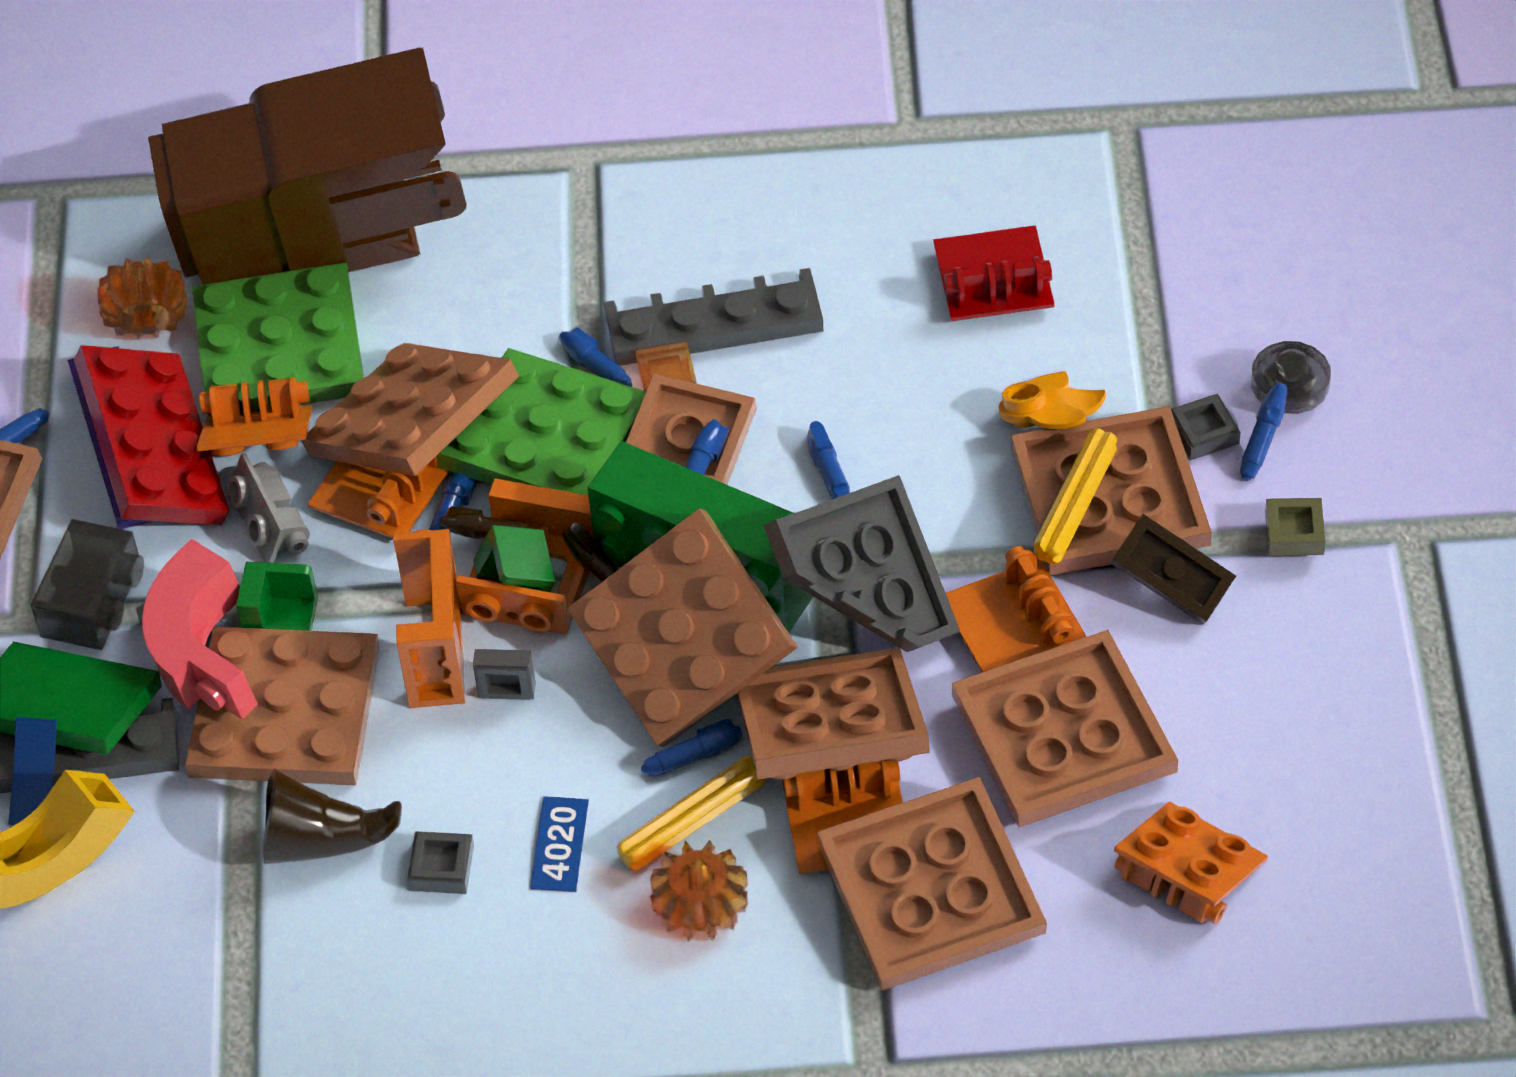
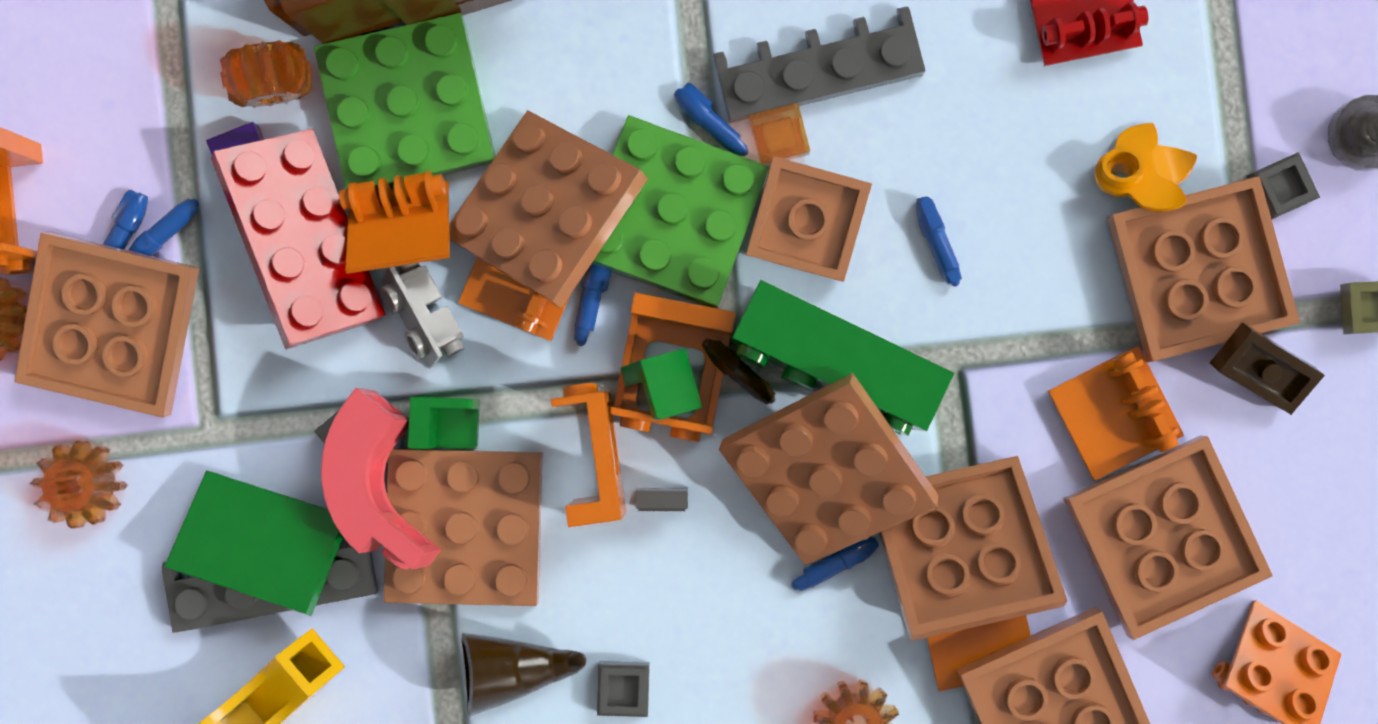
camera: 10 degrees left, 35 degrees up
blue sticker [8,716,57,825] -> none
clear smoke brick [30,519,144,650] -> none
dark brown piece [440,506,538,539] -> none
blue sticker [530,796,589,892] -> none
yellow axle [617,756,766,871] -> none
blue piece [685,419,730,475] -> none
dark grey plate [763,475,960,652] -> none
yellow axle [1033,428,1117,565] -> none
blue piece [1239,382,1287,481] -> none

